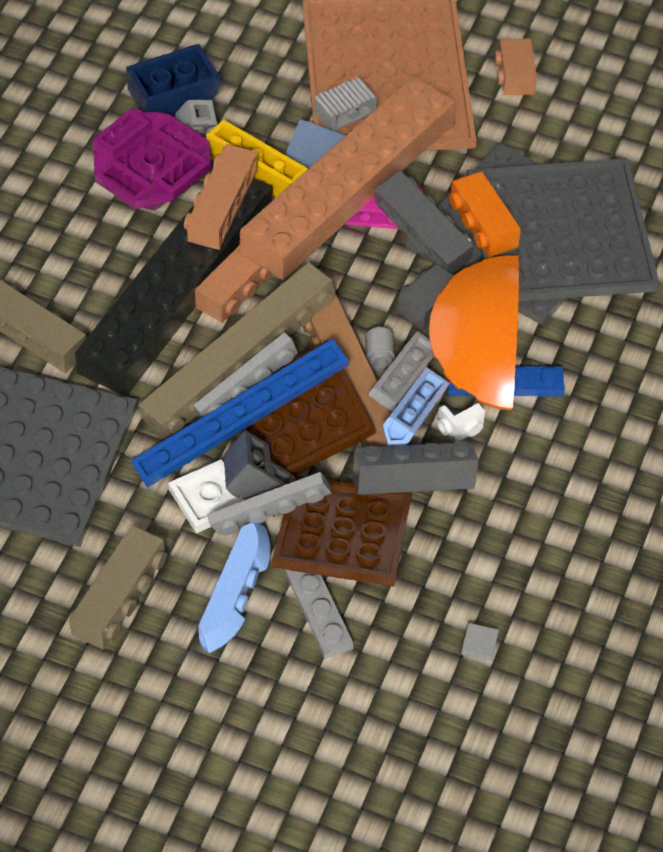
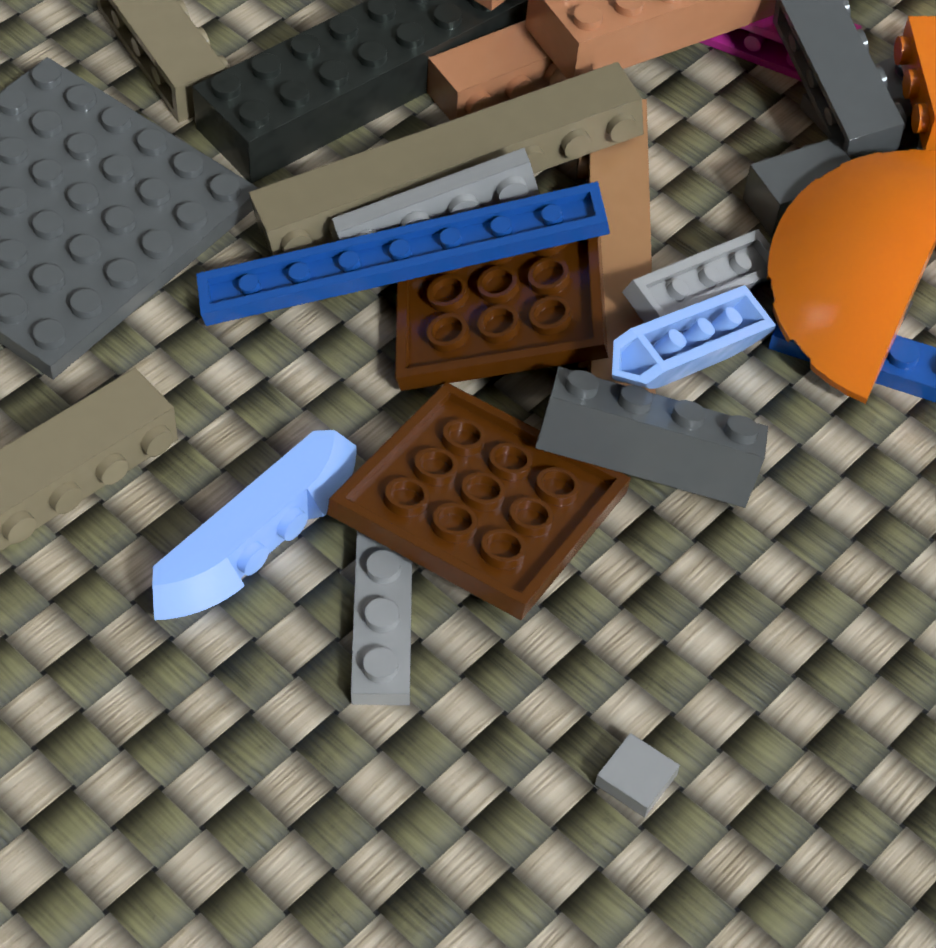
camera: 20 degrees right, 0 degrees up
white plate [168,459,244,533] -> none
light grey plate [207,472,332,535] -> none
dark grey brick [224,430,295,517] -> none
light grey brick [365,326,395,370] -> none
white bracket [437,403,485,443] -> none

